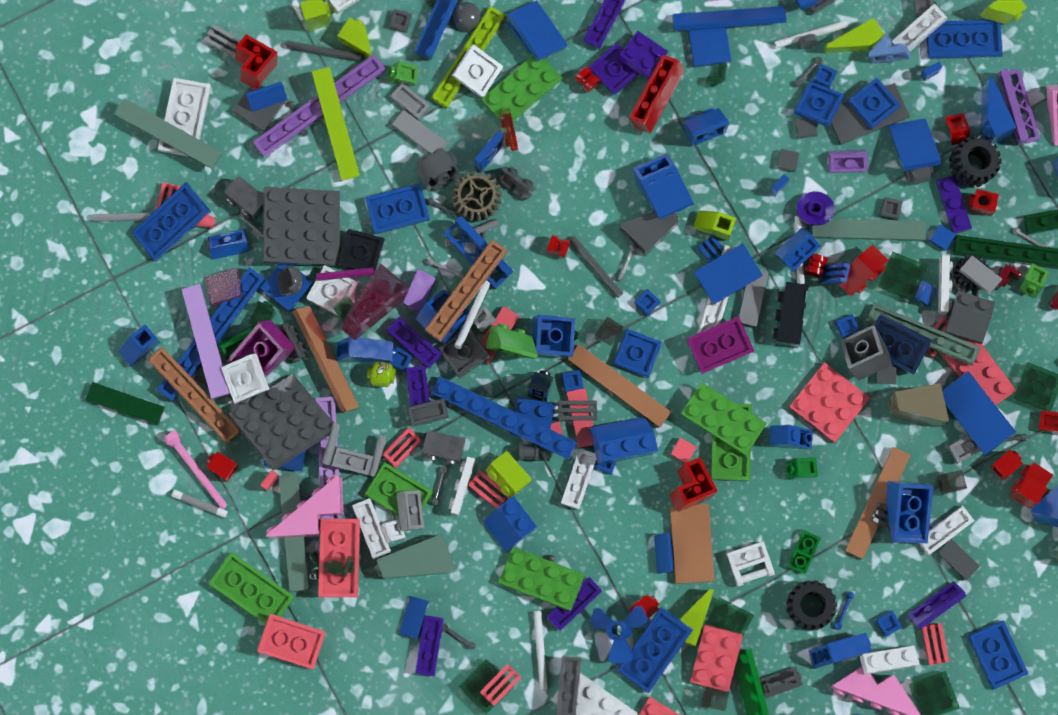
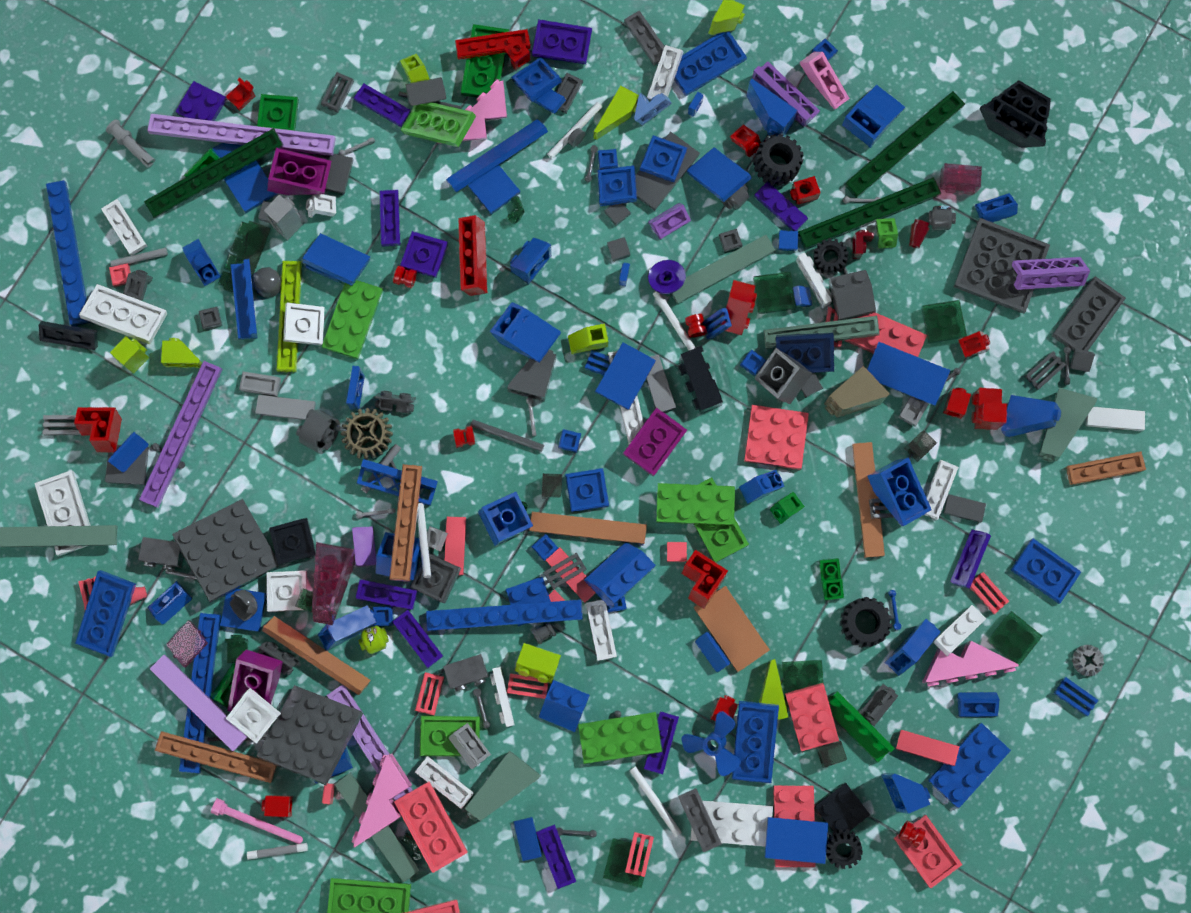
camera: 30 degrees left, 0 degrees up
dark green tile [85,382,165,426] -> none
light grey bar [93,213,151,222] -> none
blue slope [118,325,160,367] -> none
dark grey bar [286,41,361,61] -> none
lime tile [311,67,360,181] -> none
magenta bar [316,267,374,281] -> none
light grey plate [322,423,386,477] -> none
clear green bracket [324,556,355,578] -> none
blue plate [365,183,430,235] -> none
white tile [381,519,406,544] -> none
bright green bracket [388,61,419,86] -> none
dark grey tile [407,399,449,427] -> none
dark grey hinge [427,198,463,219] -> none
bright green slope [485,323,538,359] -> none
clear red plate [500,108,519,151] -> none
black slope [528,370,553,402] -> none
dark purple plate [618,31,669,80] -> none
white plate [726,541,775,587] -> none
blue hinge [774,227,821,272] -> none
blue tile [875,610,902,637] -> none
light grey tile [959,256,1002,295] -> none

